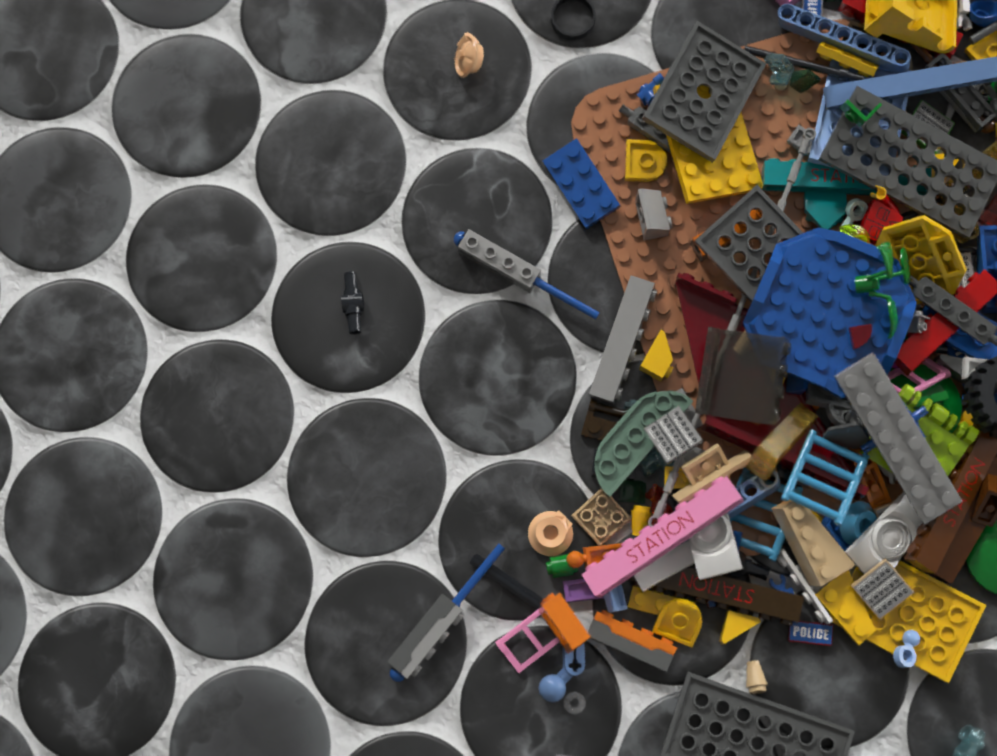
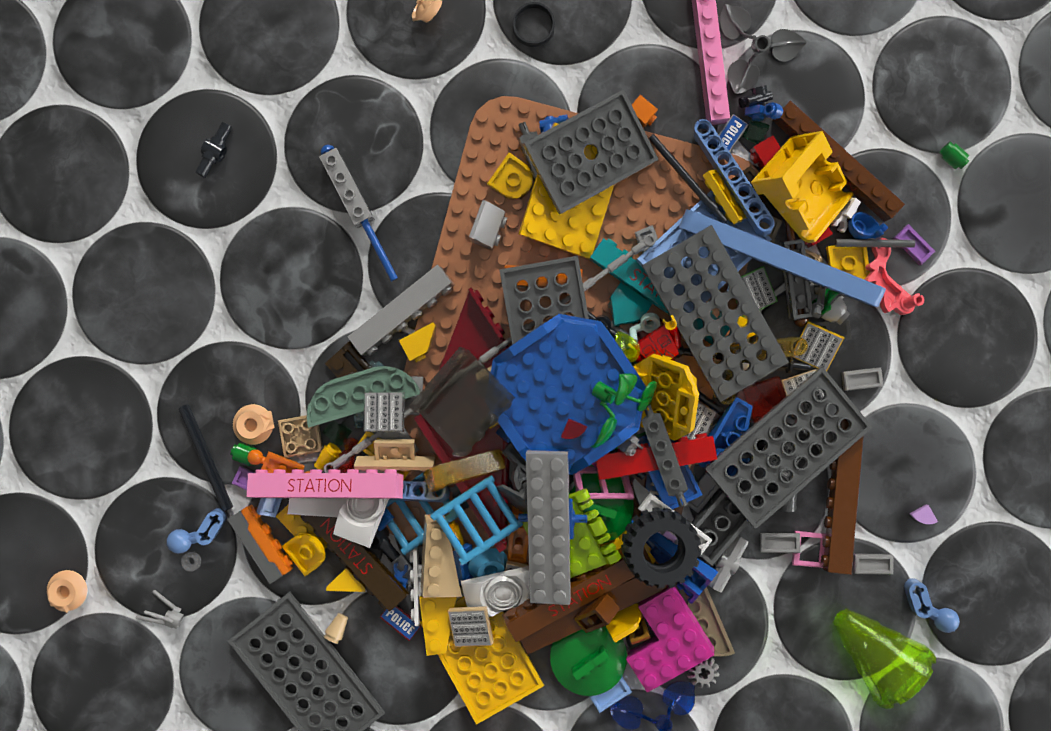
camera: 30 degrees right, 10 degrees up
piece [387,543,505,682] -> none
bright pink window [495,608,559,673] -> none
orange window [538,593,591,654] -> none
blue plate [543,138,621,229] -> none
clear light blue bracket [764,53,795,86] -> none
clear green slope [790,69,821,93] -> none
green bracket [839,99,882,127] -> none
light blue plate [893,630,920,668] -> none
none -> orange brick [632,95,658,129]

